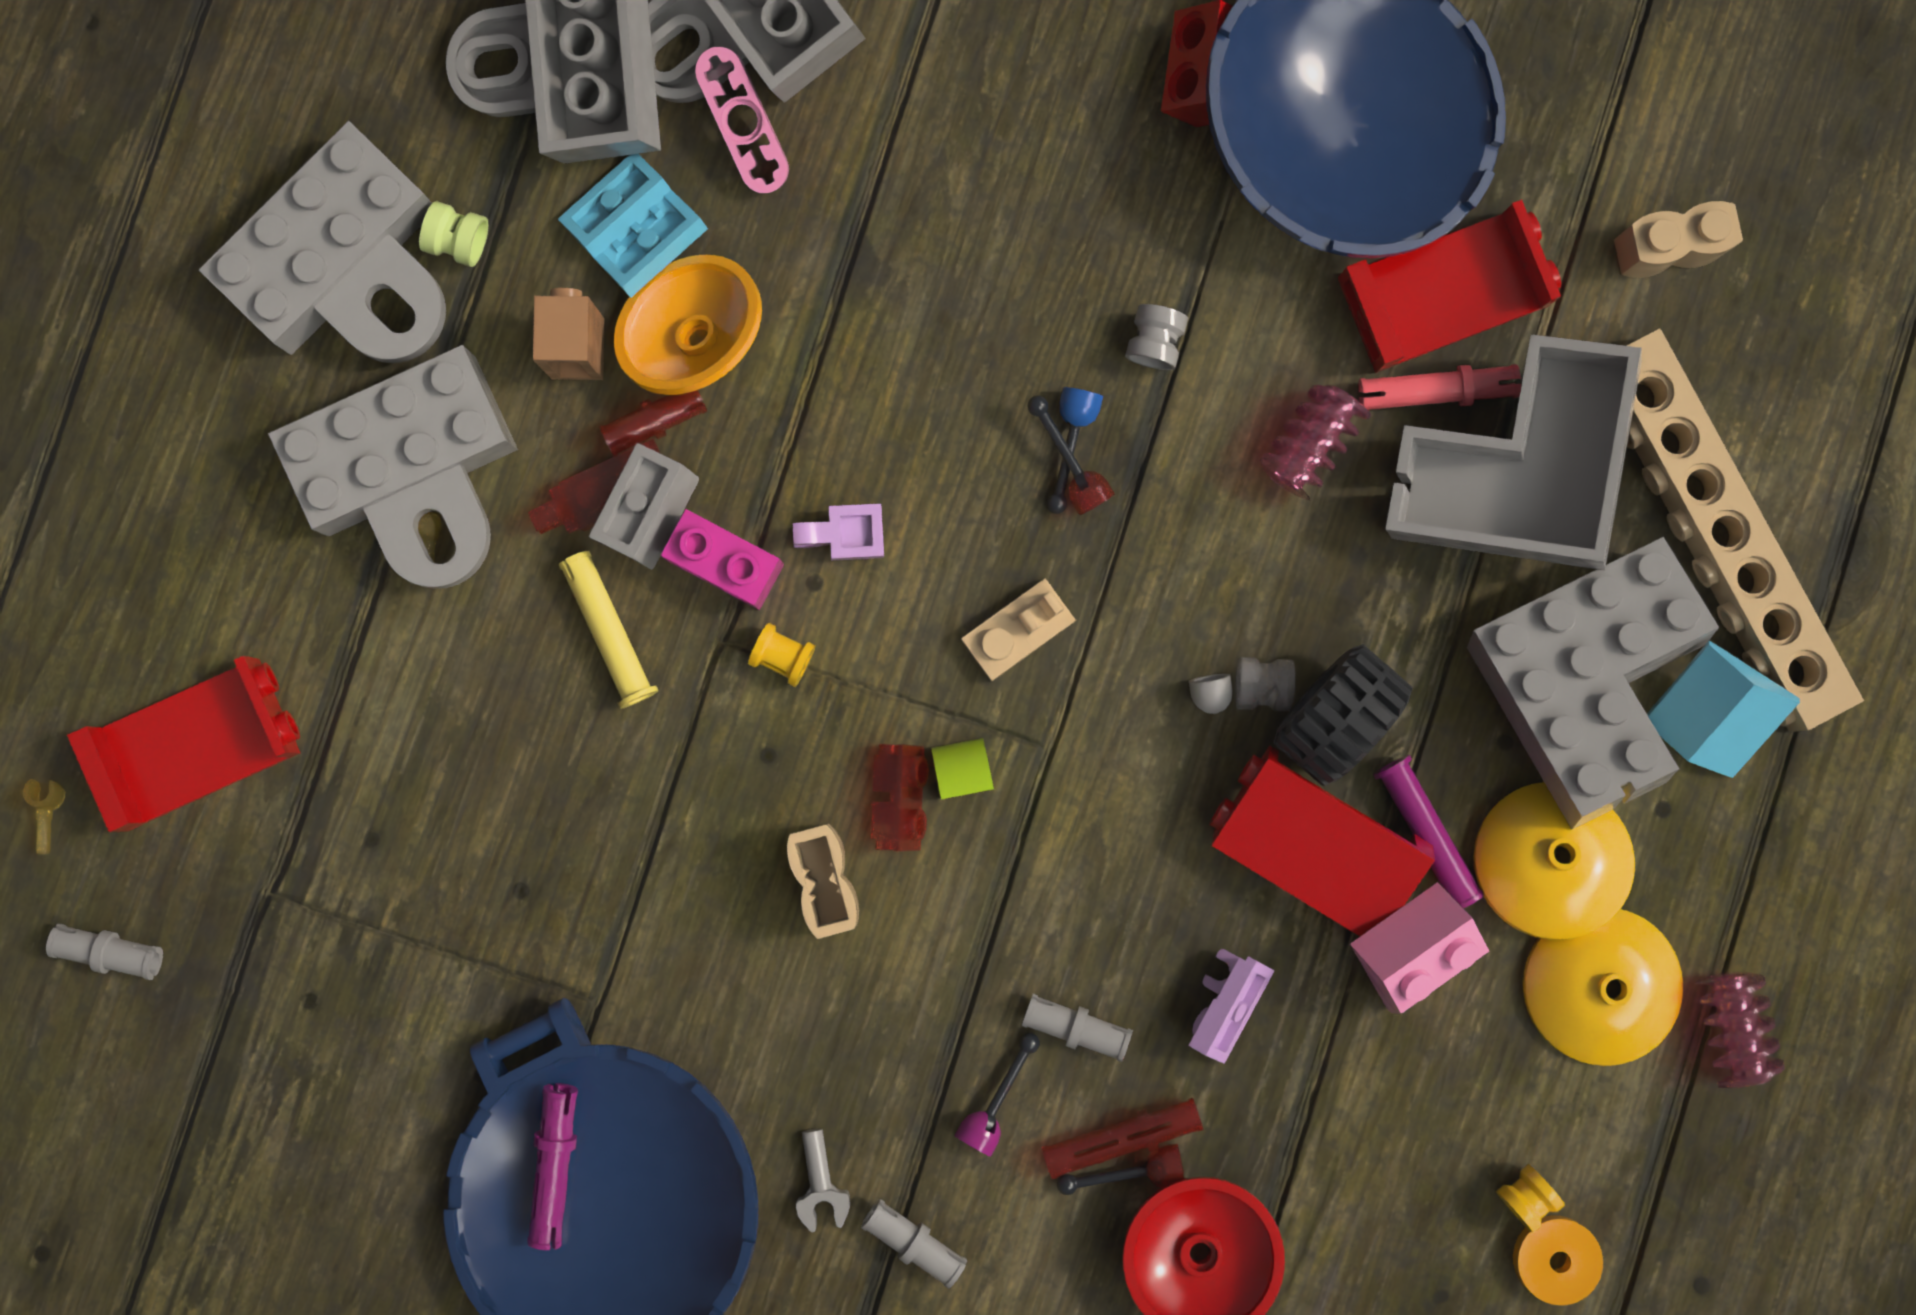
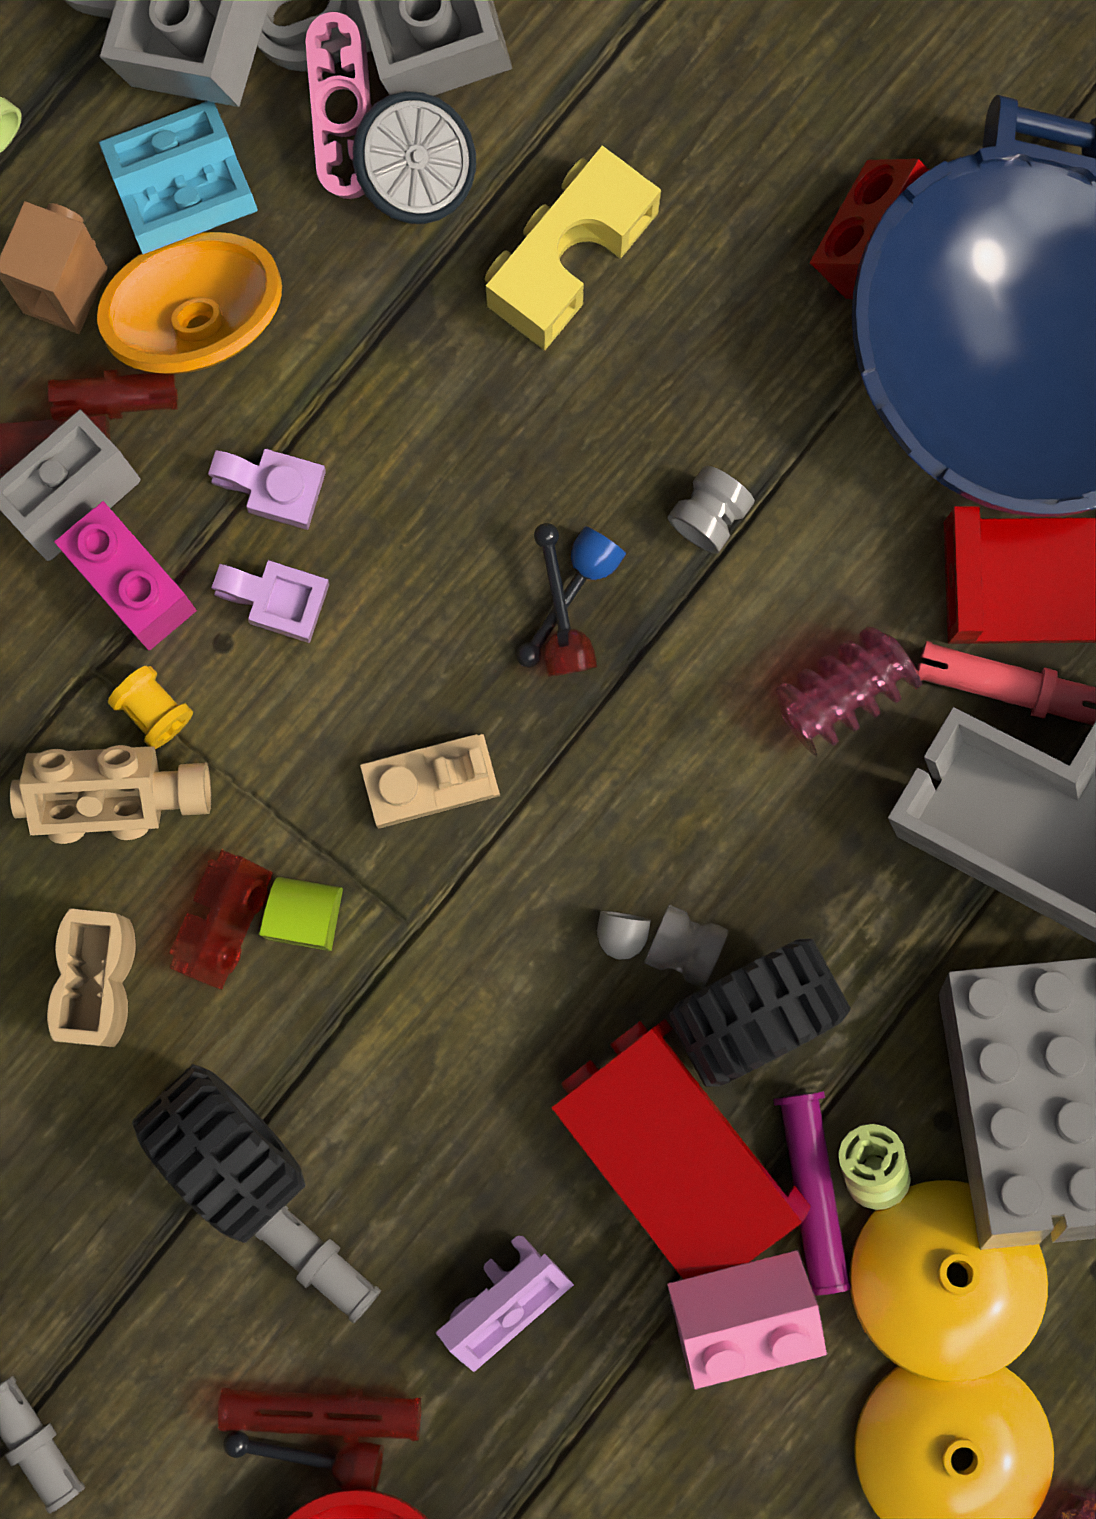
camera: 25 degrees right, 5 degrees down
hinge [954,1033,1040,1157] -> none
none -> tan brick [10,745,211,844]
none -> black tyre [132,1064,306,1243]
none -> lavender plate [208,448,326,530]
none -> wheel [353,91,476,224]
none -> light yellow arch [485,146,661,351]
none -> yellowish green wheel [838,1124,911,1210]

